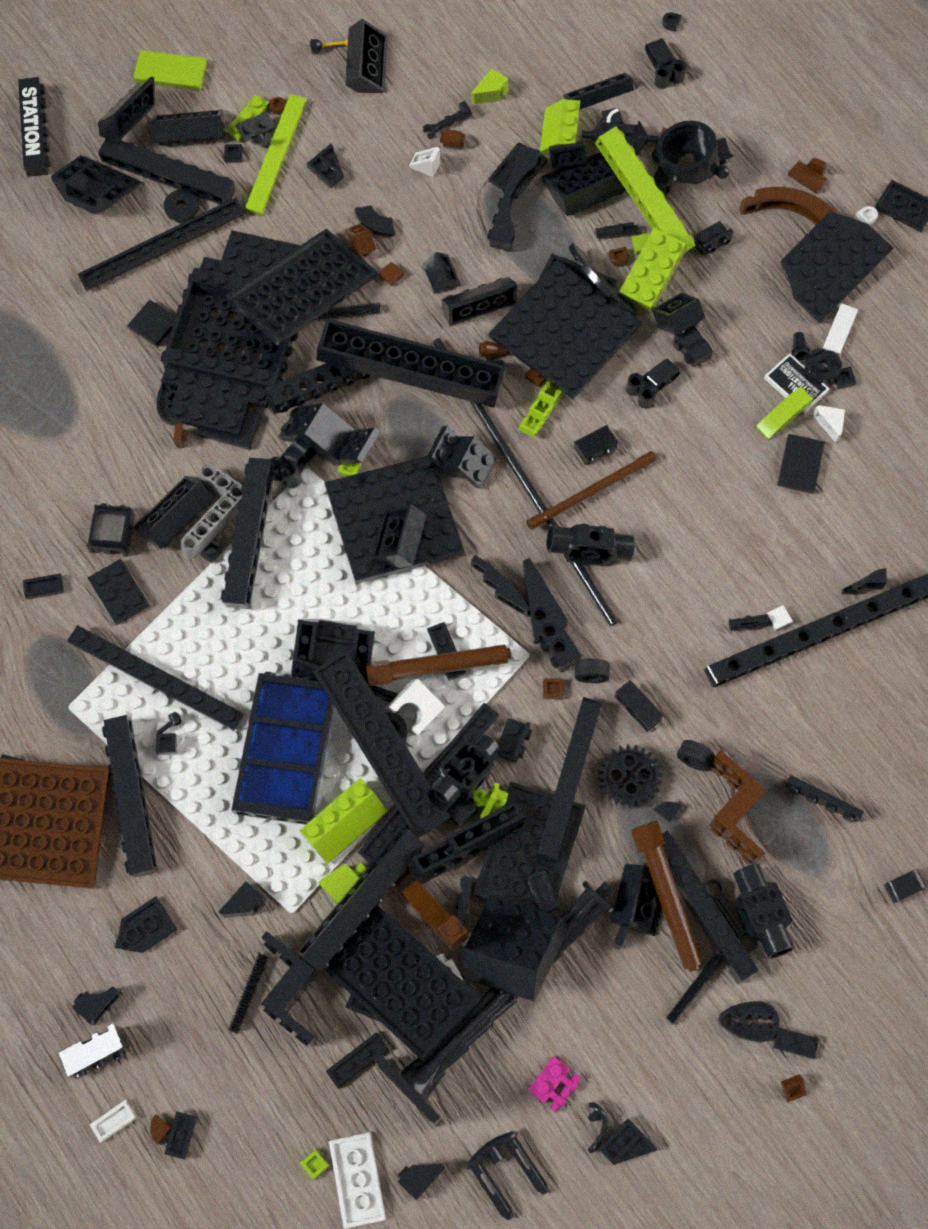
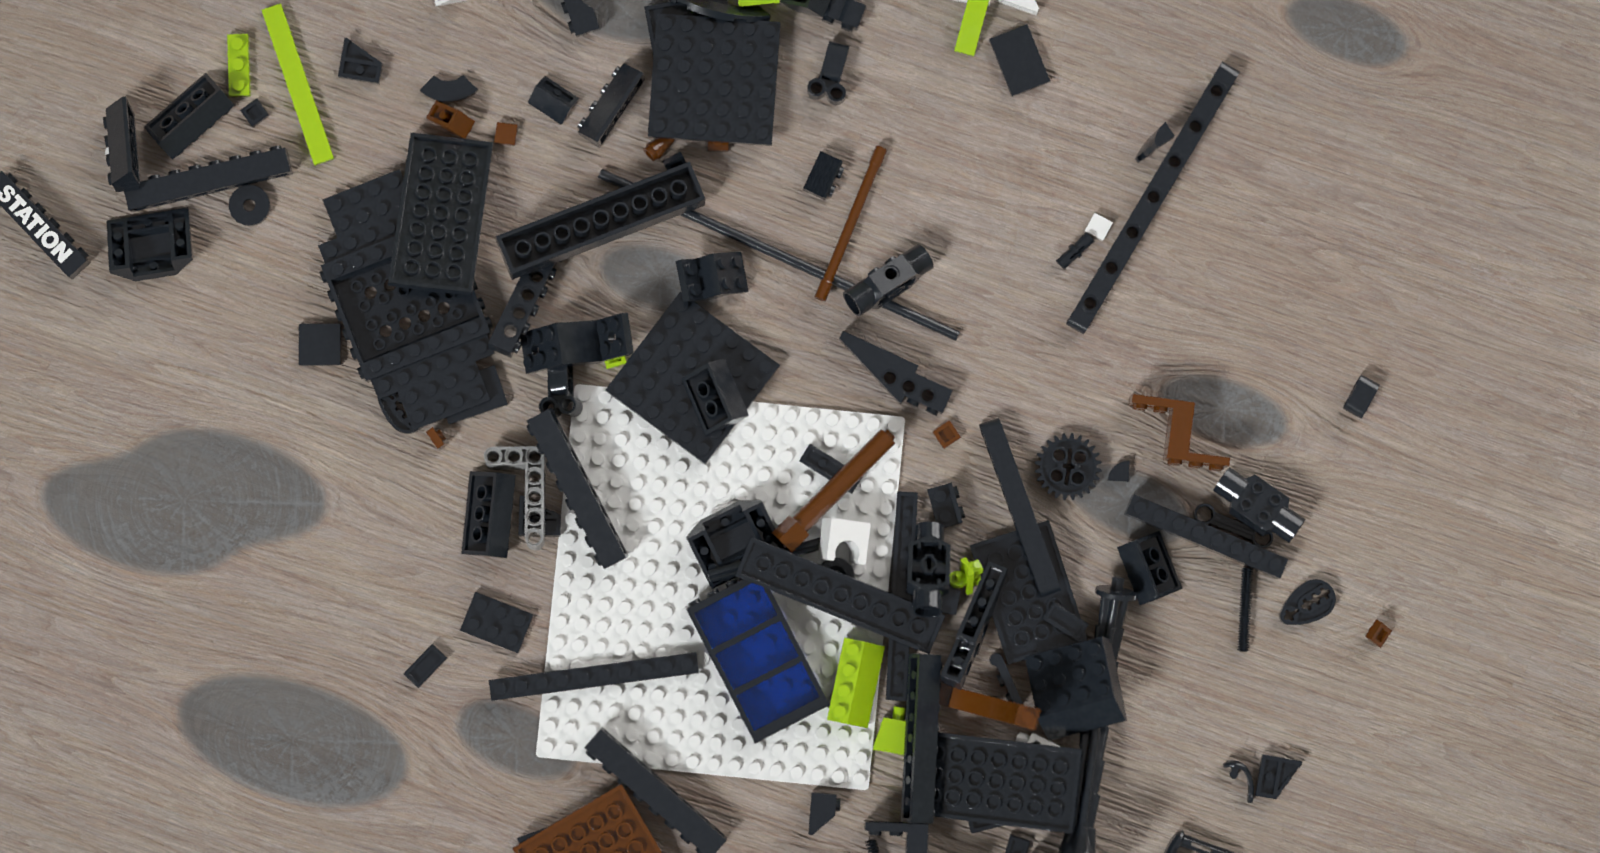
camera: 40 degrees left, 15 degrees up
black plate [77,197,245,291] -> none
black window [86,503,135,557] -> none
lime tile [133,50,207,90] -> none
black hand [156,712,181,734] -> none
black plate [156,733,177,755] -> none
black plate [236,112,275,148] -> none
reddish brown tile [269,97,286,115] -> none
black piece [317,302,381,319] -> none
black slope [471,555,529,617] -> none
lime slope [518,381,564,438] -> none
dark pink plate [528,1056,581,1113] -> none
black tyre [575,658,610,683] -> none
black tile [613,925,629,949] -> none
black piece [614,680,663,732] -> none
reddish brown brick [631,820,703,972] -> none
black tyre [677,740,715,771] -> none
black plate [773,1027,819,1060] -> none
black plate [785,775,864,822] -> none

